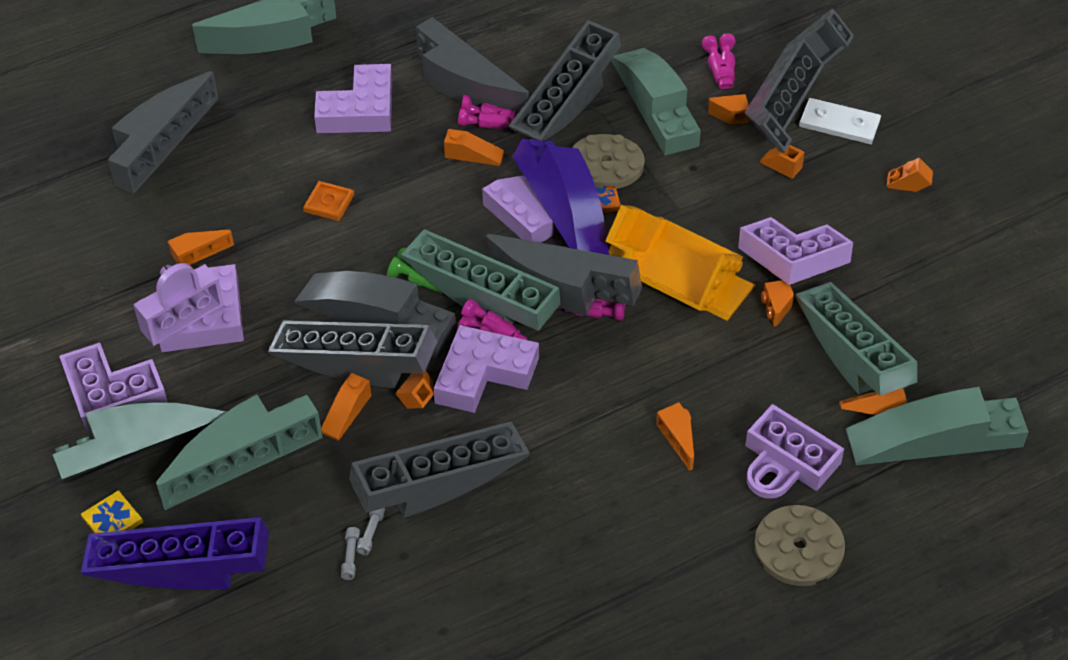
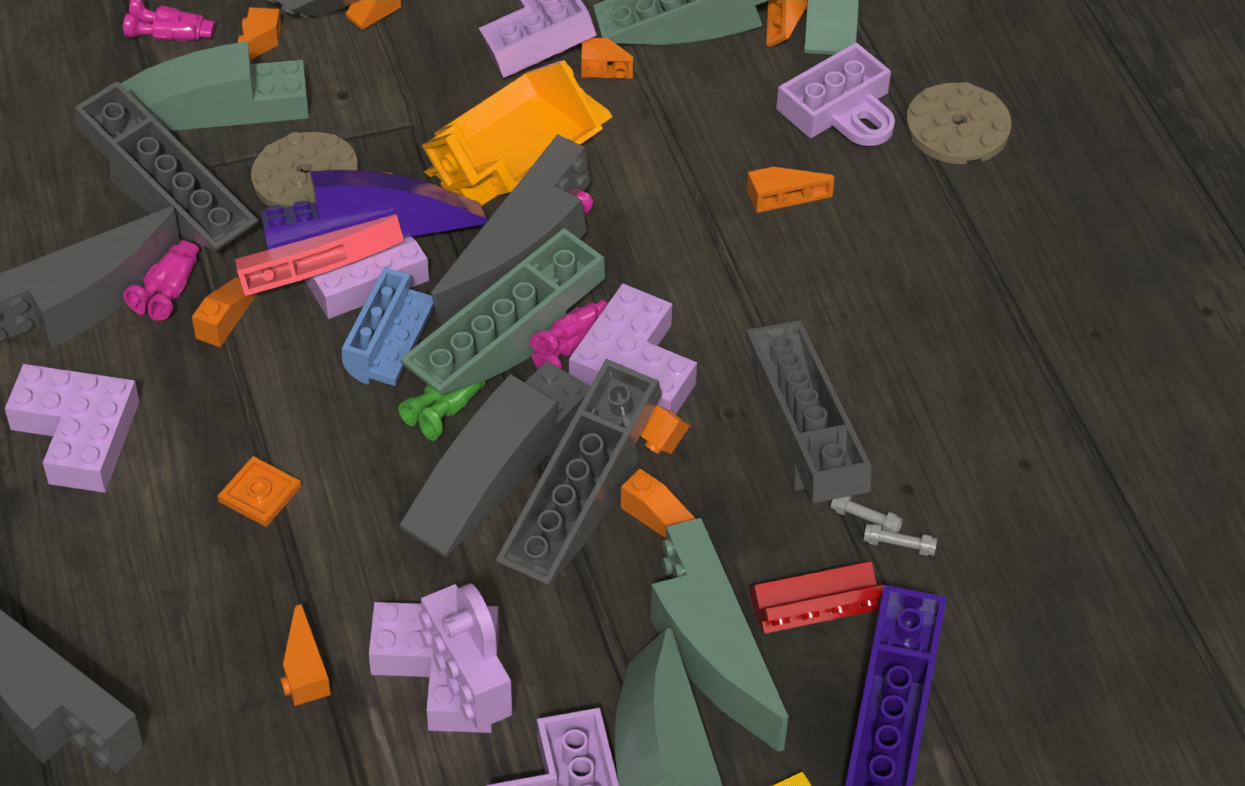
camera: 80 degrees left, 0 degrees up
none -> coral slope [235,214,404,296]
none -> medium blue brick [342,267,435,386]
none -> red brick [749,561,885,634]

